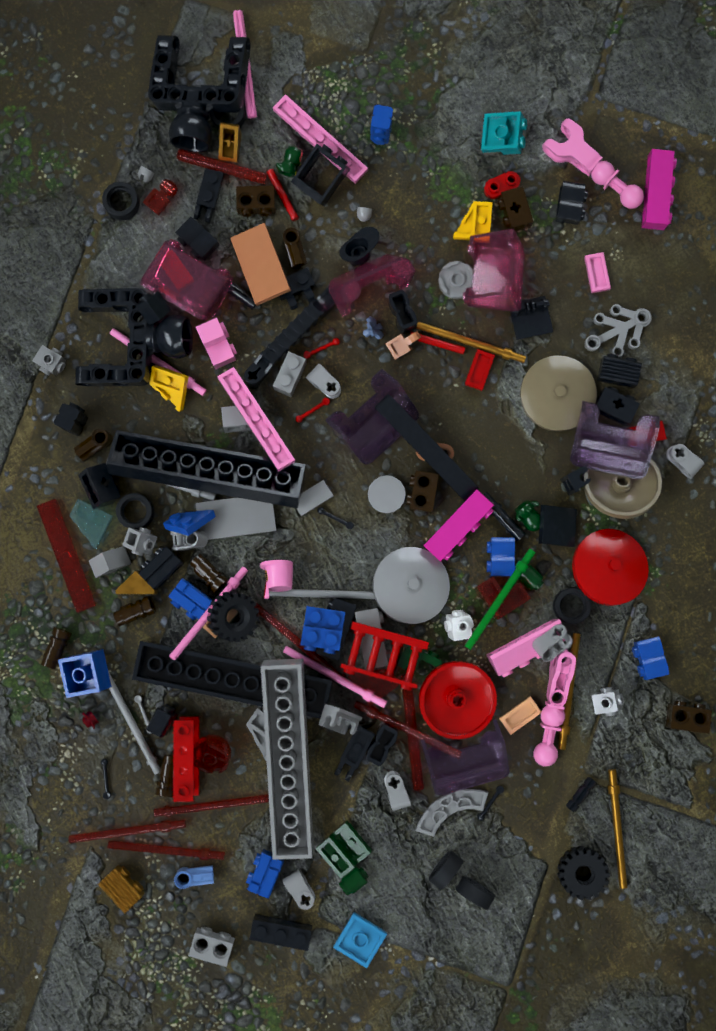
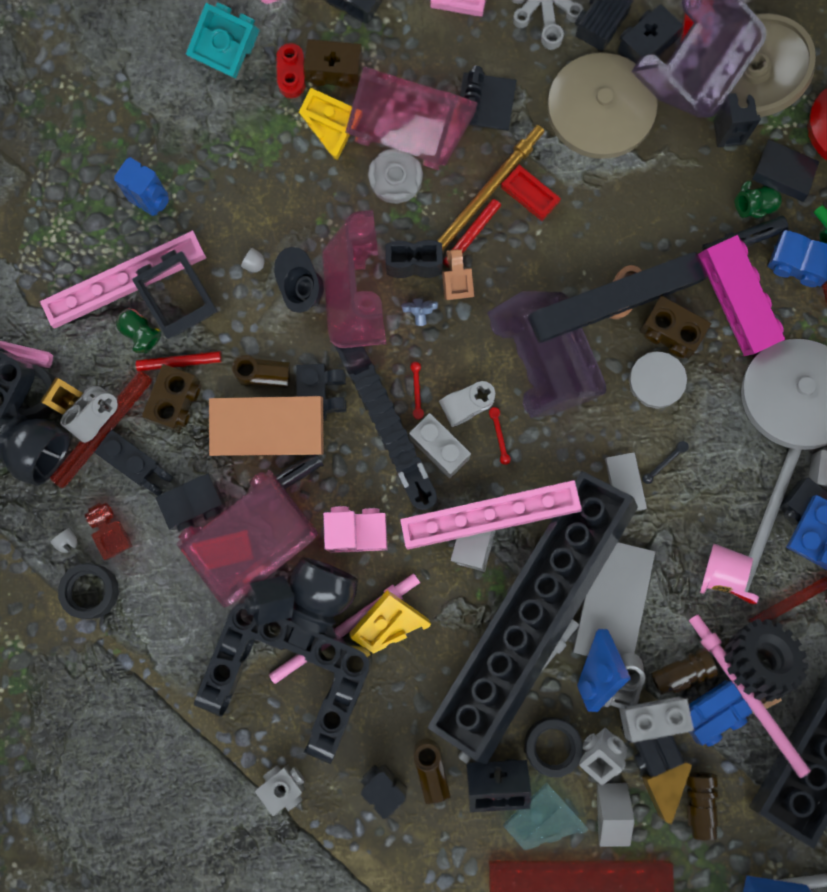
camera: 65 degrees left, 5 degrees down
none -> light grey piece [60,386,118,443]
none -> light grey brick [619,697,694,742]

